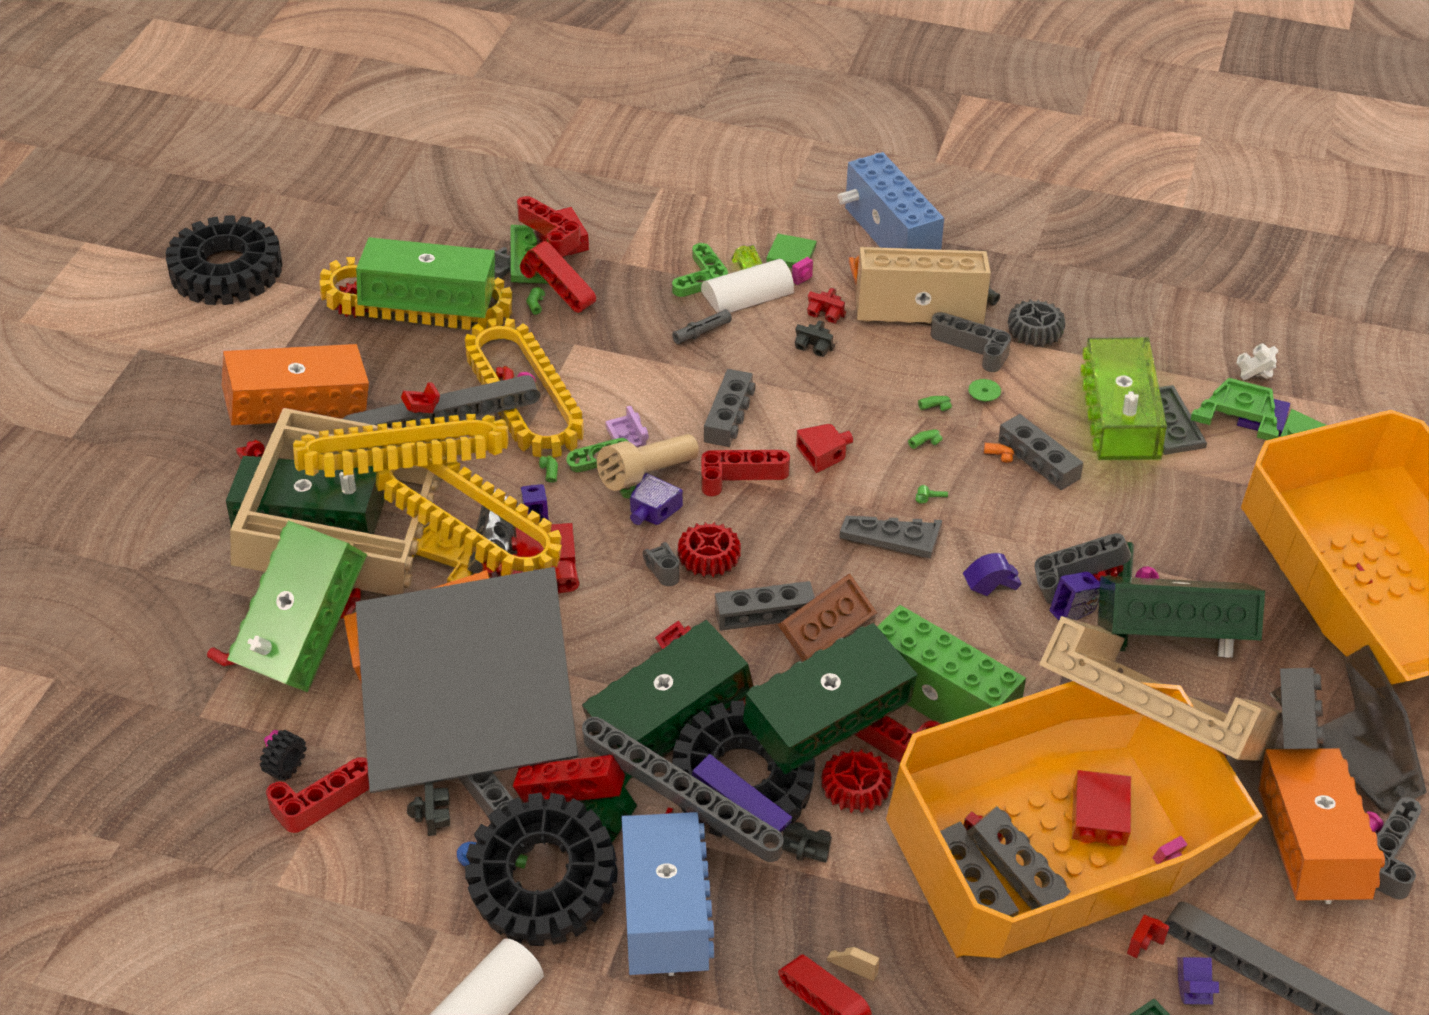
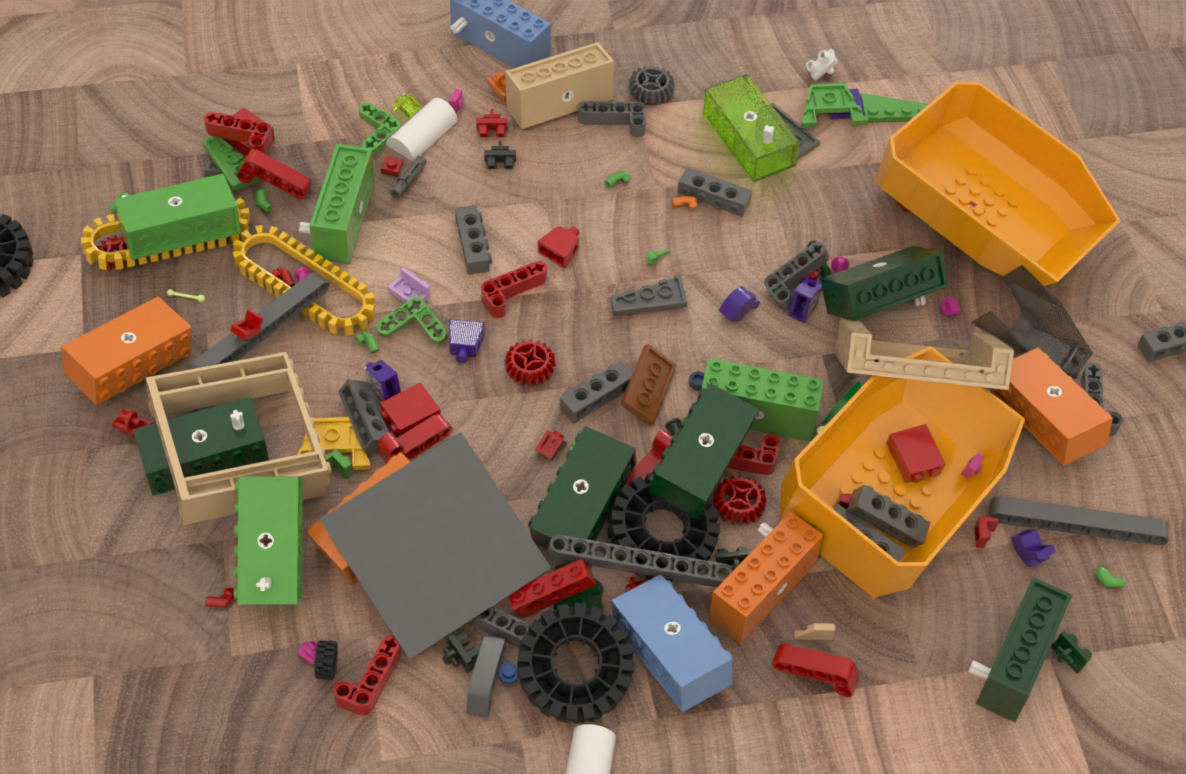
camera: 30 degrees left, 10 degrees up
yellow piece [293,414,508,477] -> none
yellow piece [376,443,562,576] -> none
tan piece [597,434,699,491] -> none
dark grey piece [643,542,680,586] -> none
dark purple tile [692,754,792,833] -> none
bright green tile [766,234,817,268] -> none
bright green arm [908,429,943,449] -> none
bright green piece [968,379,1001,402] -> none
dark grey brick [1280,668,1324,749] -> none
none -> yellowish green hinge [167,289,205,303]
none -> bright green piece [299,144,375,264]
none -> bright green bracket [324,449,353,479]
none -> red plate [381,156,403,177]
none -> dark grey beam [467,634,506,717]
none -> orange piece [708,511,824,645]
none -> dark pink plate [940,297,962,316]

